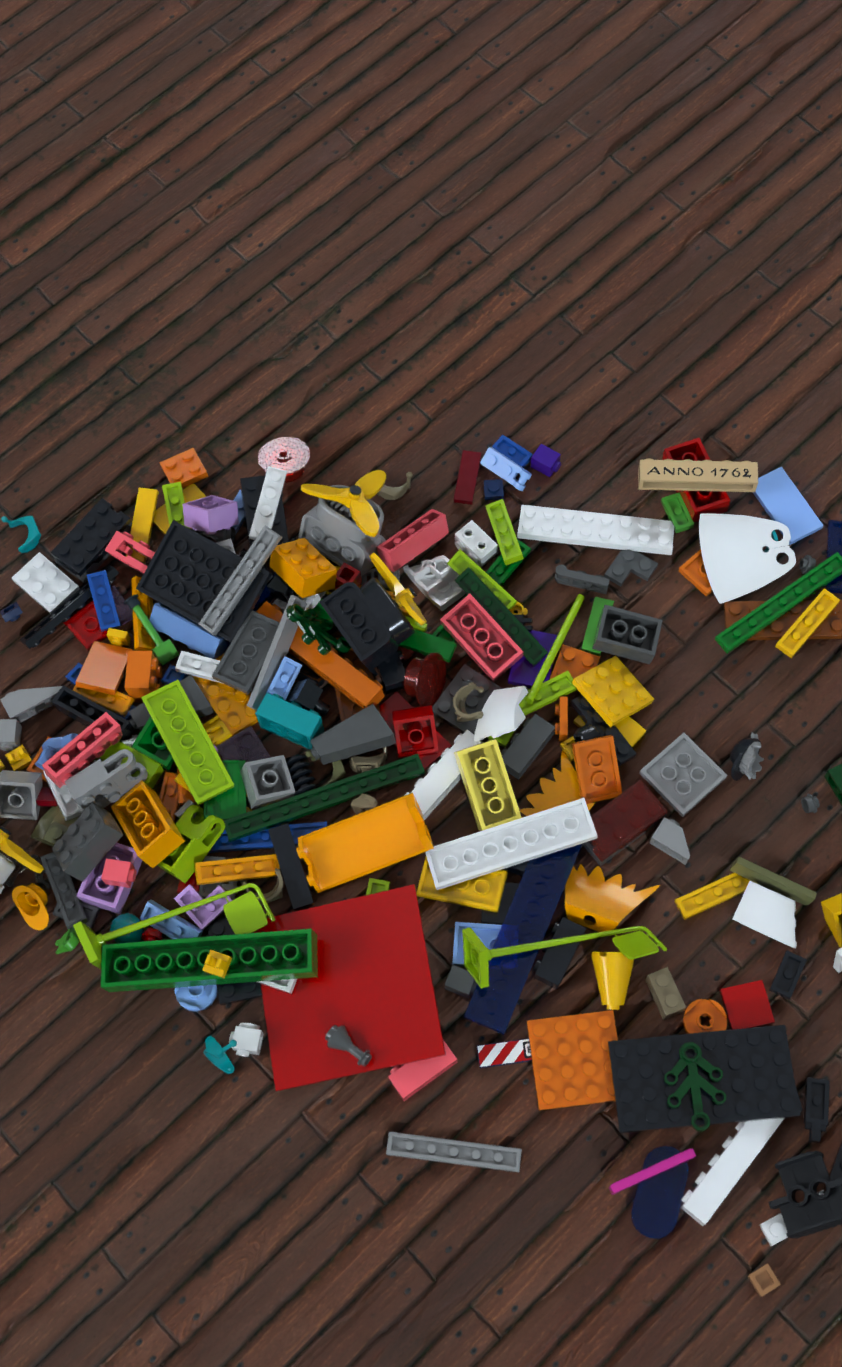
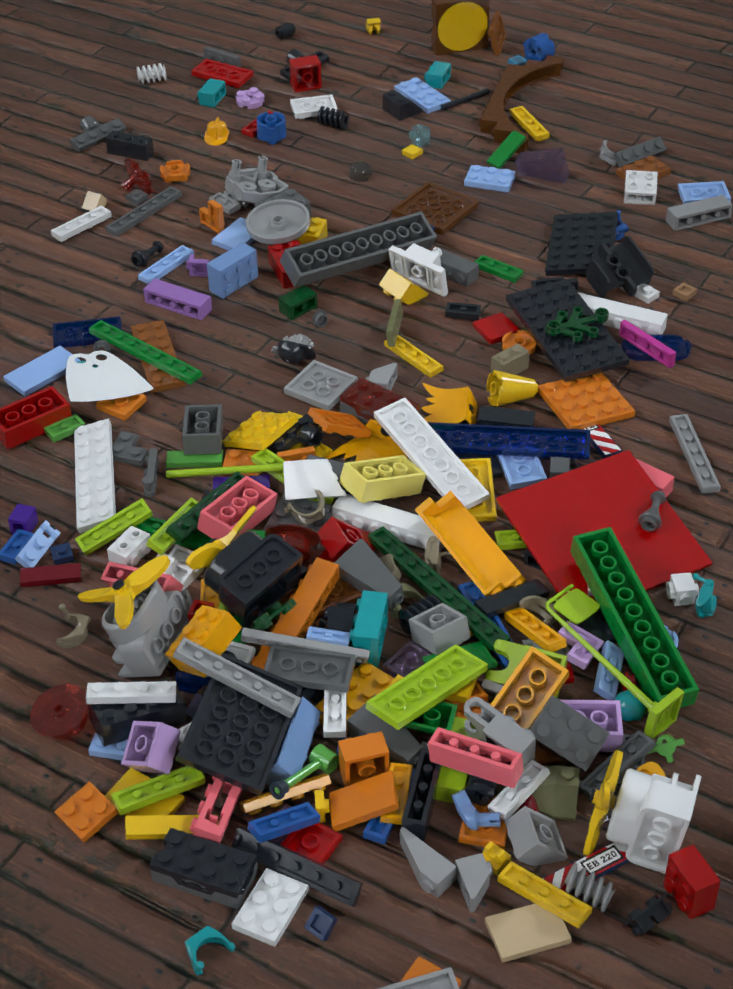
camera: 110 degrees left, 25 degrees down
coral brick [101,858,137,888] -> none
yellow tile [203,950,232,979] -> none
lime piece [463,926,667,988] -> none
tan brick [638,458,758,492] -> none
white slope [733,881,797,948] -> none
yellow plate [775,588,840,658] -> none

